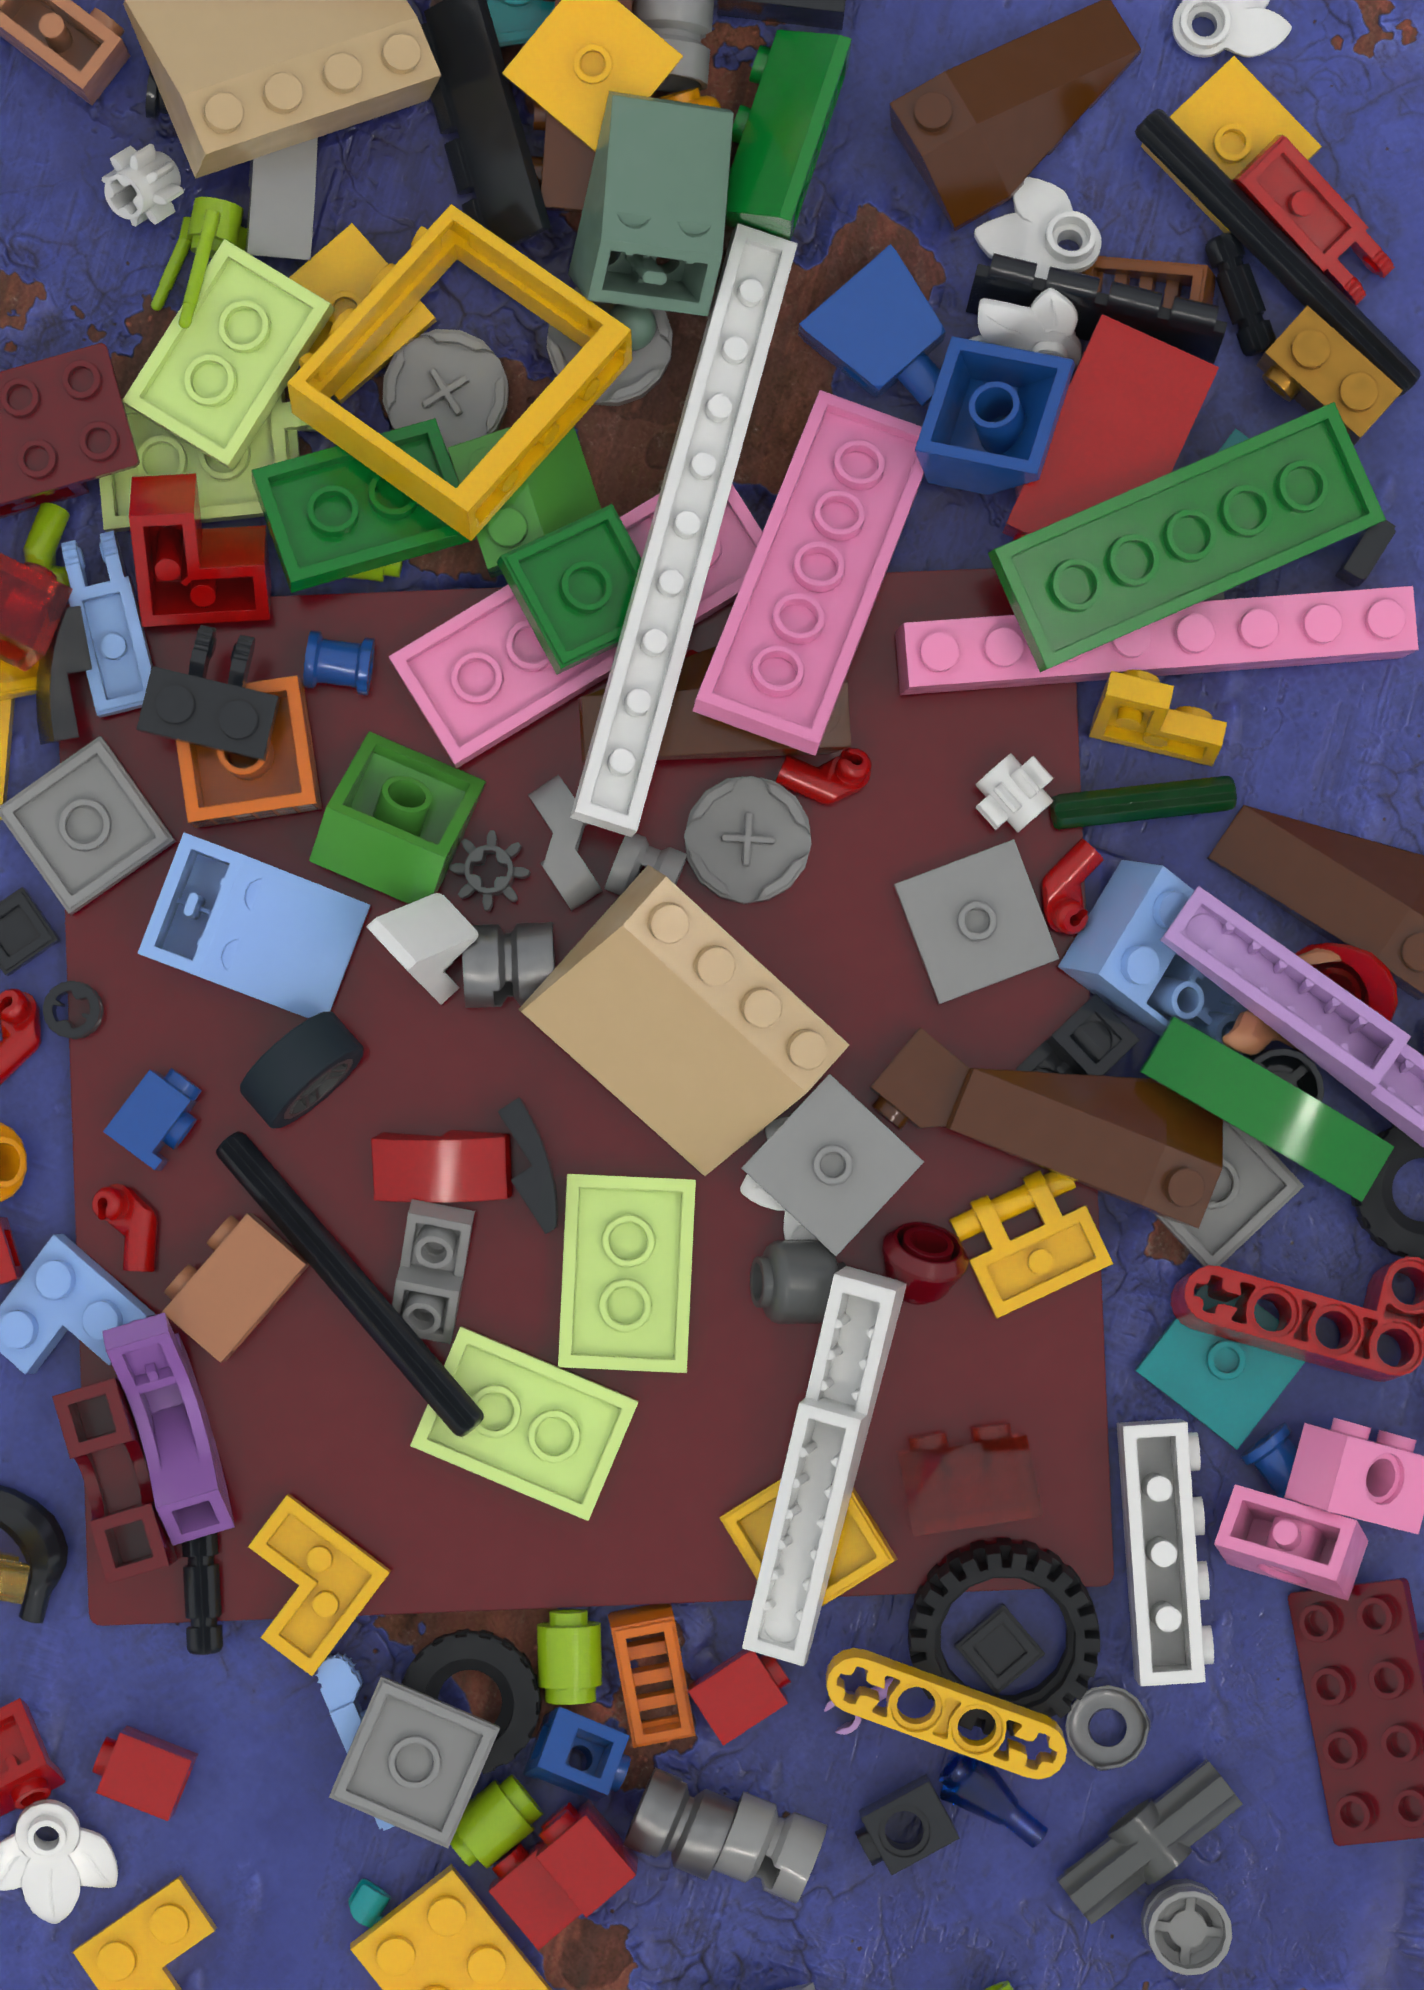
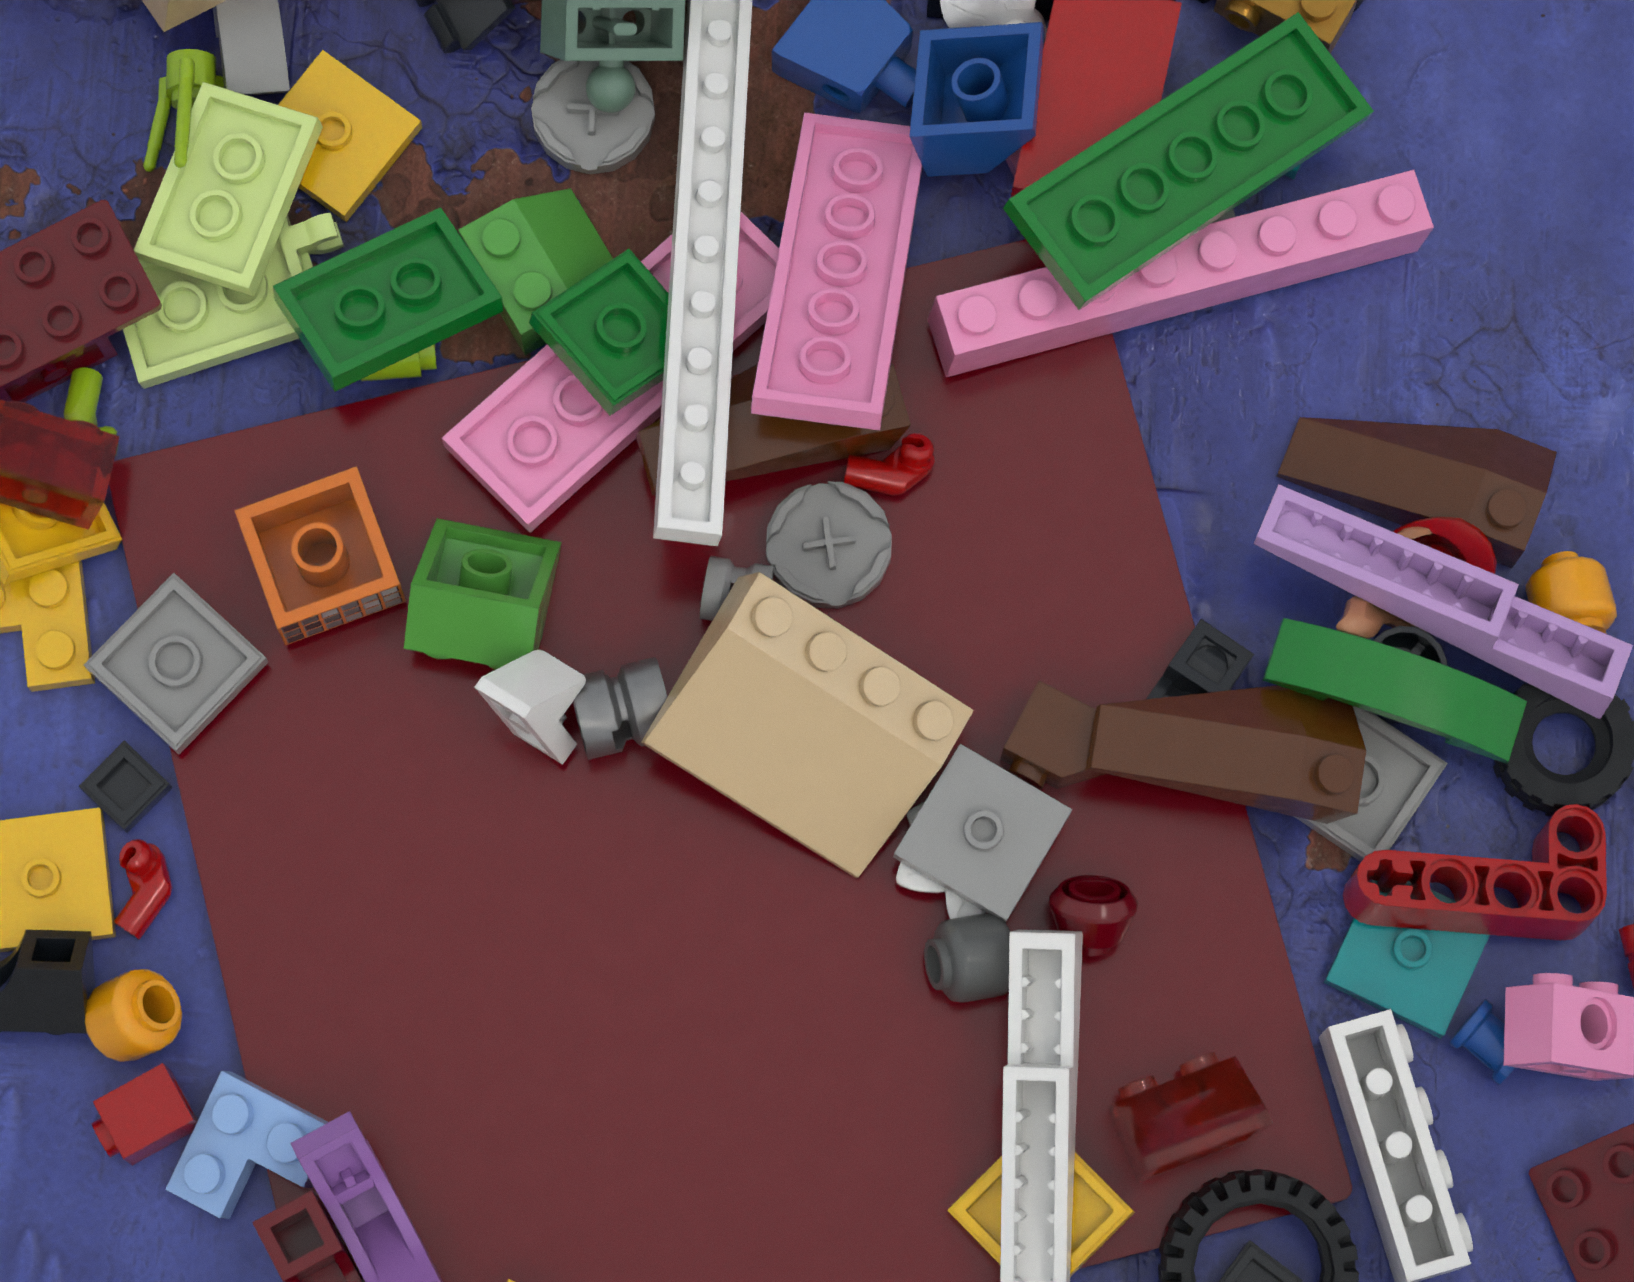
camera: 15 degrees left, 10 degrees down
black slope [36,606,92,745] -> none
black bush [43,981,104,1039] -> none
light blue hinge [61,530,153,718] -> none
red arm [92,1183,158,1272] -> none
white gear [102,144,184,227] -> none
blue brick [103,1068,202,1171] -> none
red brick [129,473,271,627] -> none
black hinge [137,625,281,762] -> none
light blue slope [137,832,371,1018] -> none
nougat brick [162,1213,310,1363] -> none
black axle [216,1131,484,1437] -> none
black wheel [240,1012,364,1128] -> none
yellow window [287,204,632,541] -> none
blue bush [303,630,375,696] -> none
red slope [371,1130,512,1203] -> none
light grey tile [383,329,509,457] -> none
light grey slope [392,1199,475,1344] -> none
yellowish green plate [410,1326,639,1521] -> none
dark grey gear [449,830,531,912] -> none
black slope [497,1098,559,1234] -> none
light grey piece [528,775,602,911] -> none
yellowish green plate [558,1174,696,1373] -> none
light grey plate [893,839,1059,1005] -> none
yellow plate [949,1170,1113,1318] -> none
white gear [975,753,1054,833] -> none
red arm [1041,838,1104,935] -> none
dark green axle [1050,776,1237,829] -> none
light blue slope [1058,860,1248,1055] -> none
yellow plate [1089,669,1227,766] -> none
bright pink brick [1214,1484,1368,1601] -> none
black tile [1335,520,1396,588] -> none

